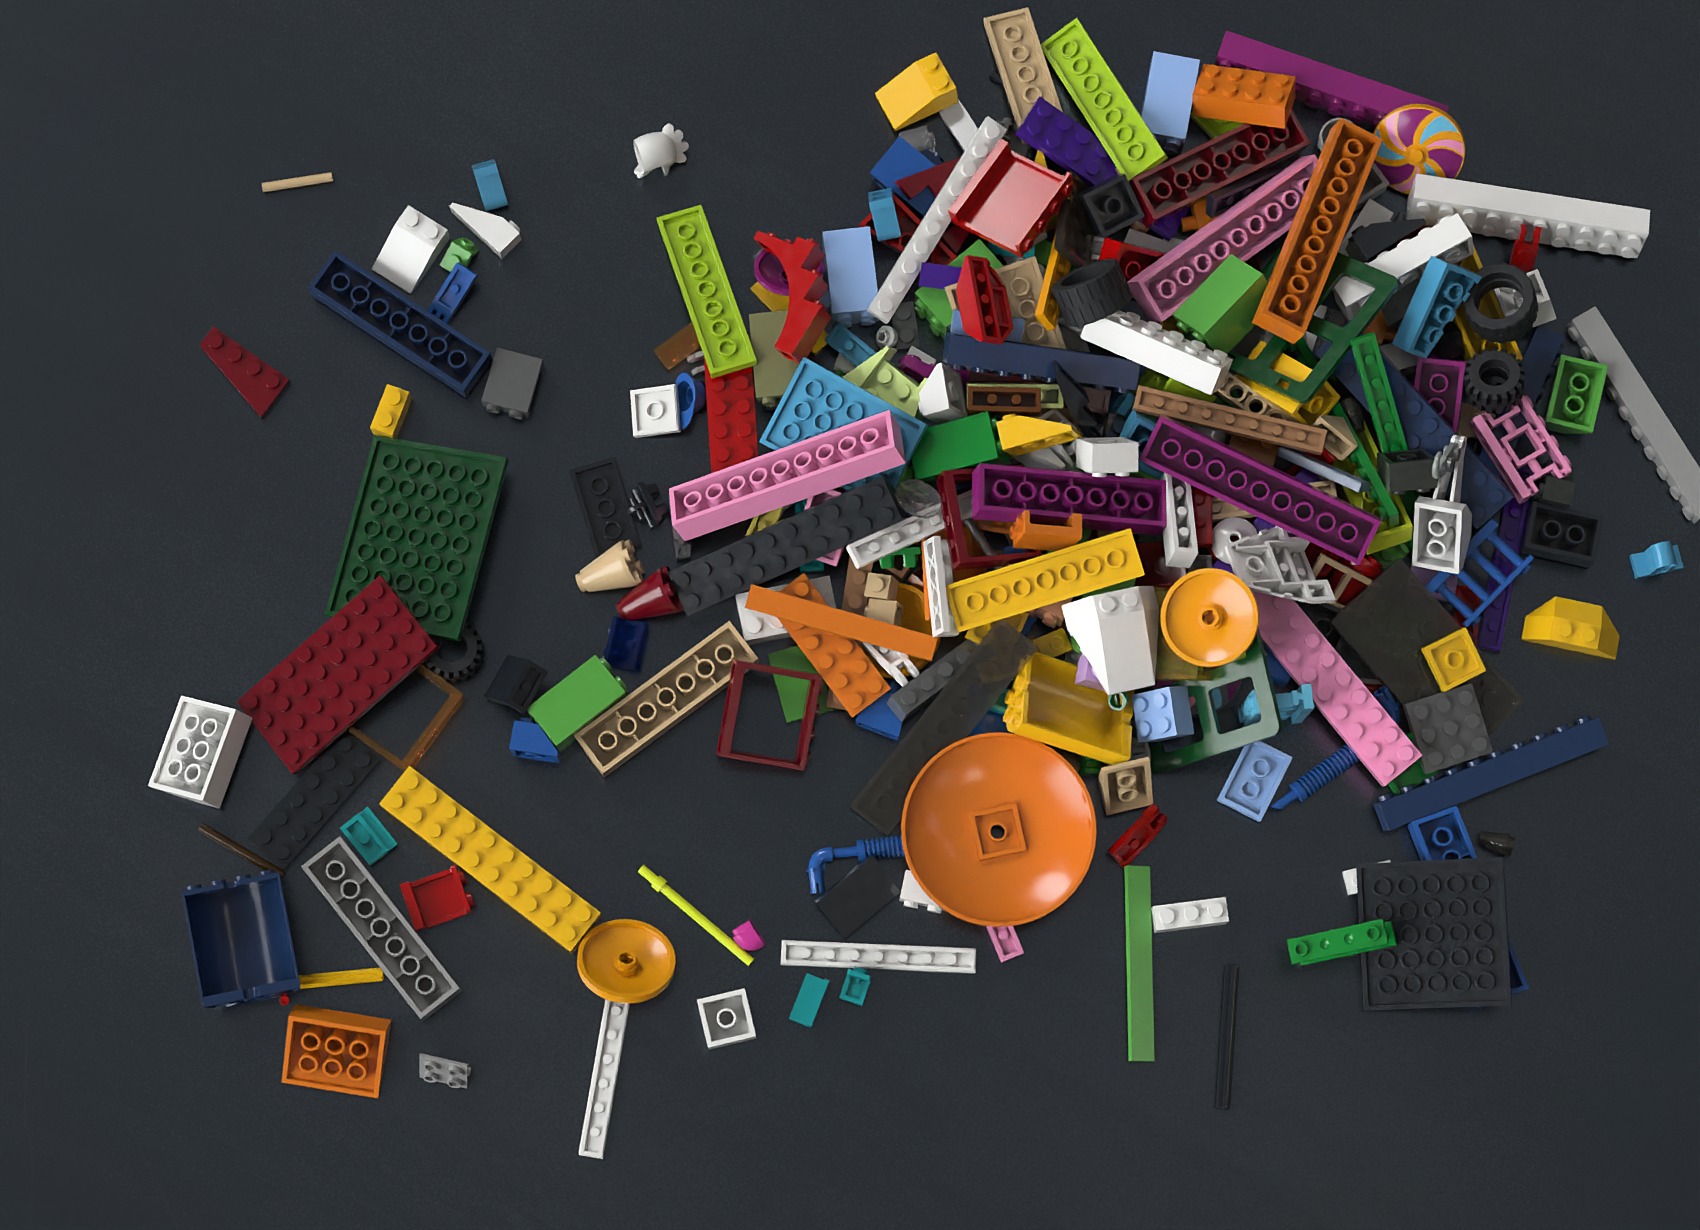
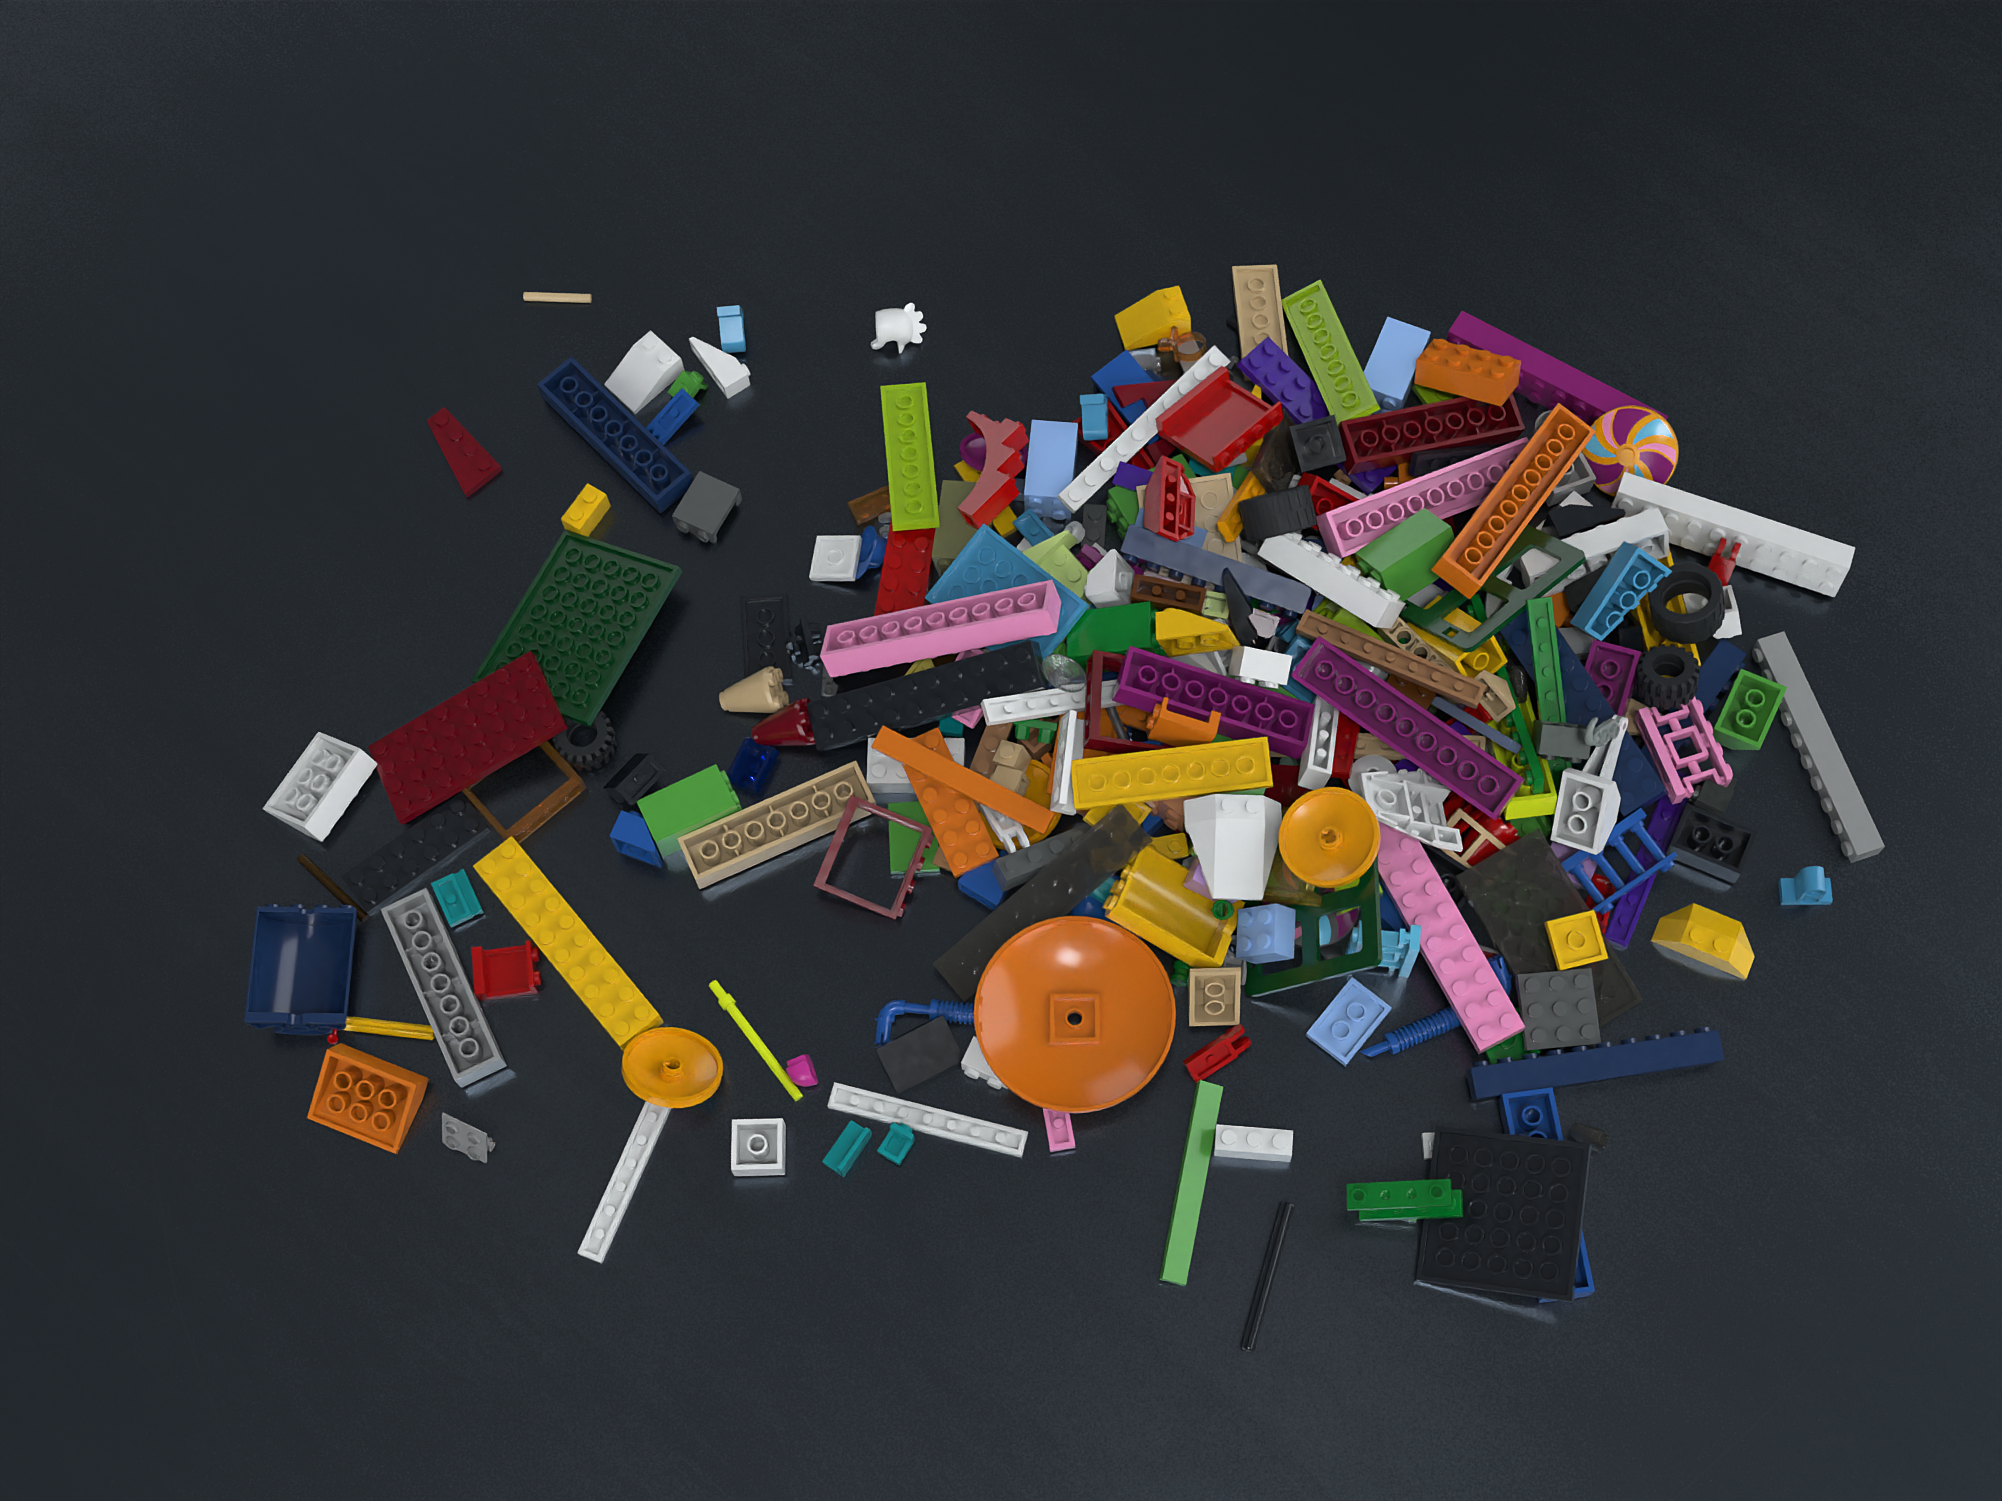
camera: 20 degrees right, 10 degrees down
none -> clear orange piece [1158,325,1207,362]

